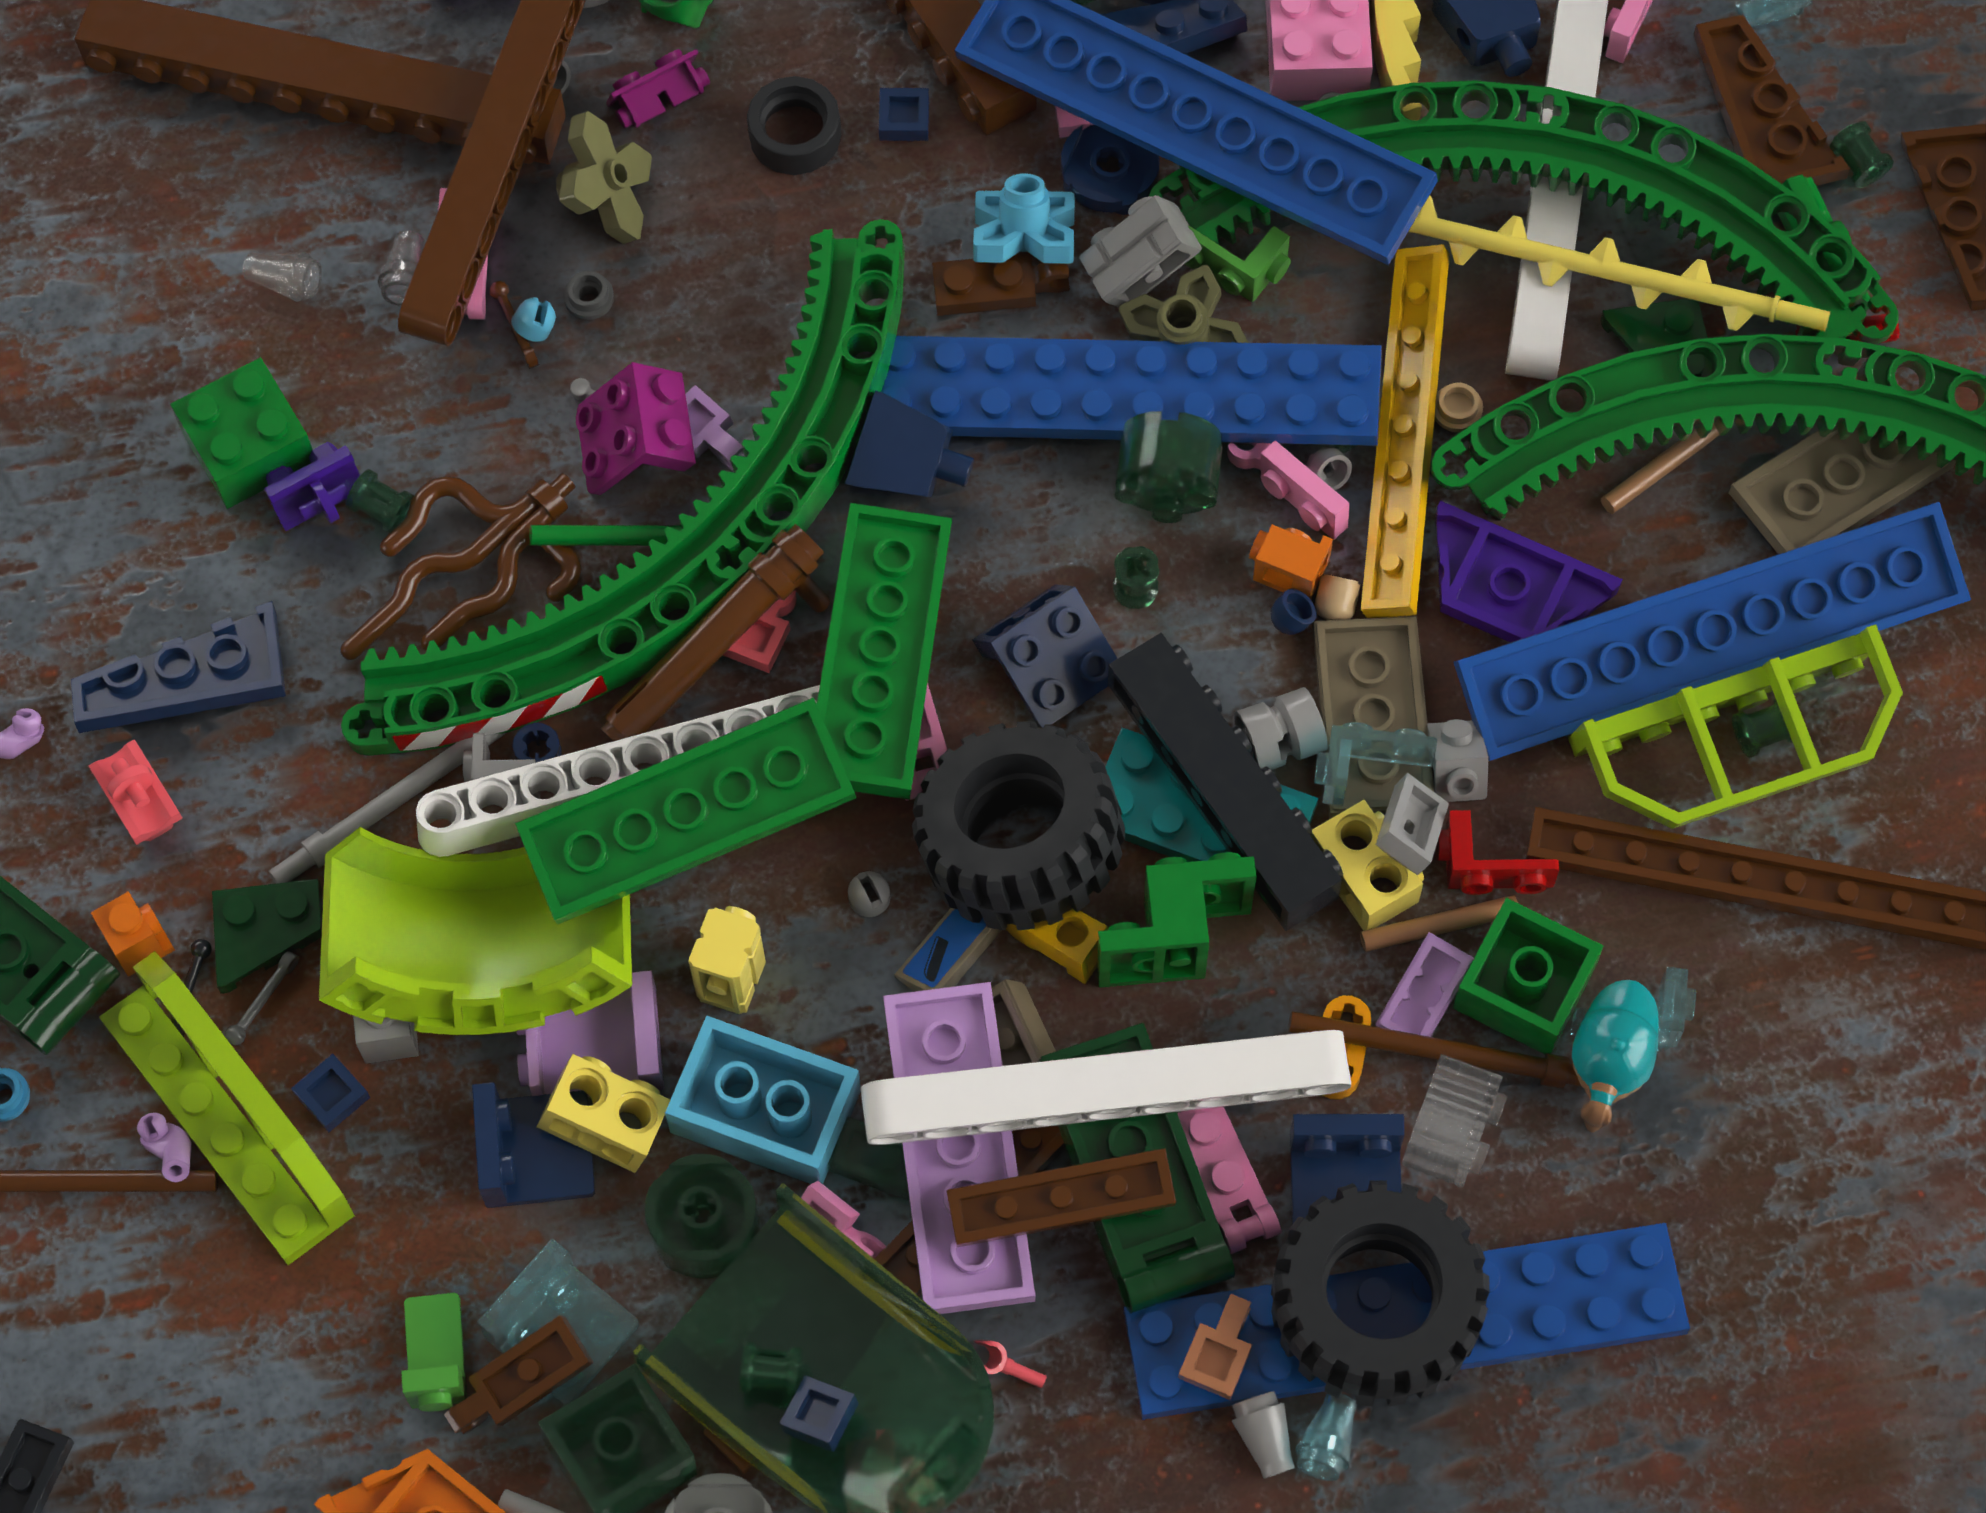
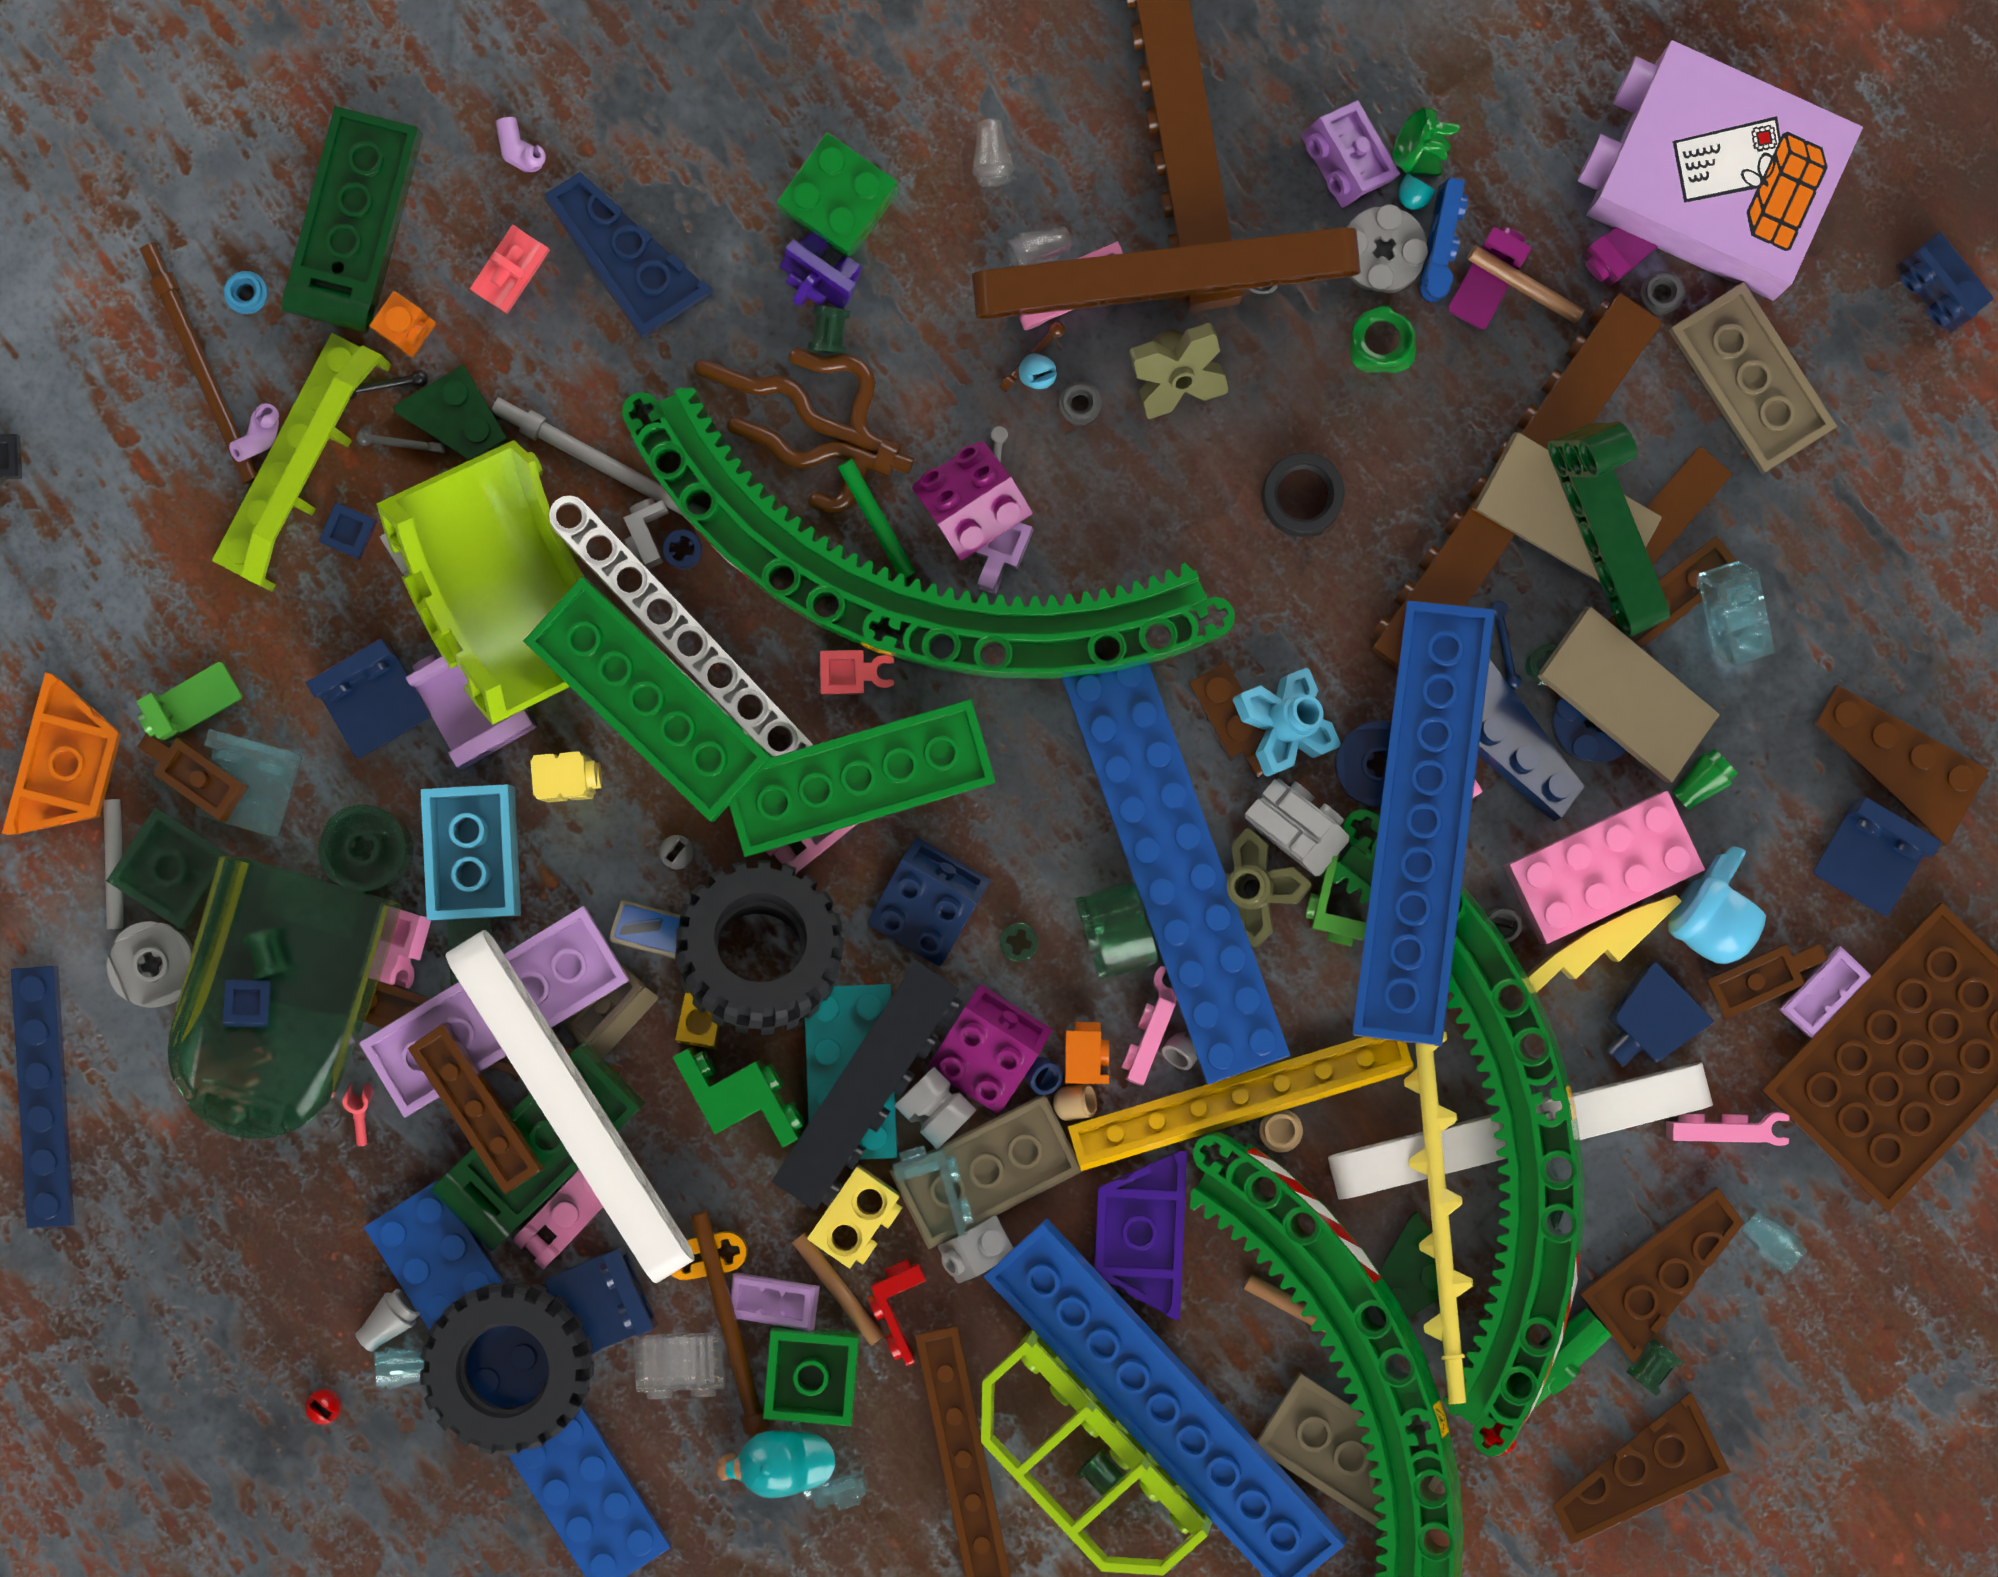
camera: 70 degrees right, 20 degrees up
light yellow brick [537,1054,670,1173] -> none
reddish brown cylinder [600,524,830,741] -> none
magenta hinge [606,49,710,128] -> none
dark blue torso [845,390,974,497] -> none
dark blue plate [879,88,929,141] -> none
nougat plate [1178,1294,1252,1400] -> none
light grey piece [1376,773,1449,875] -> none
none -> magenta bracket [928,983,1053,1114]

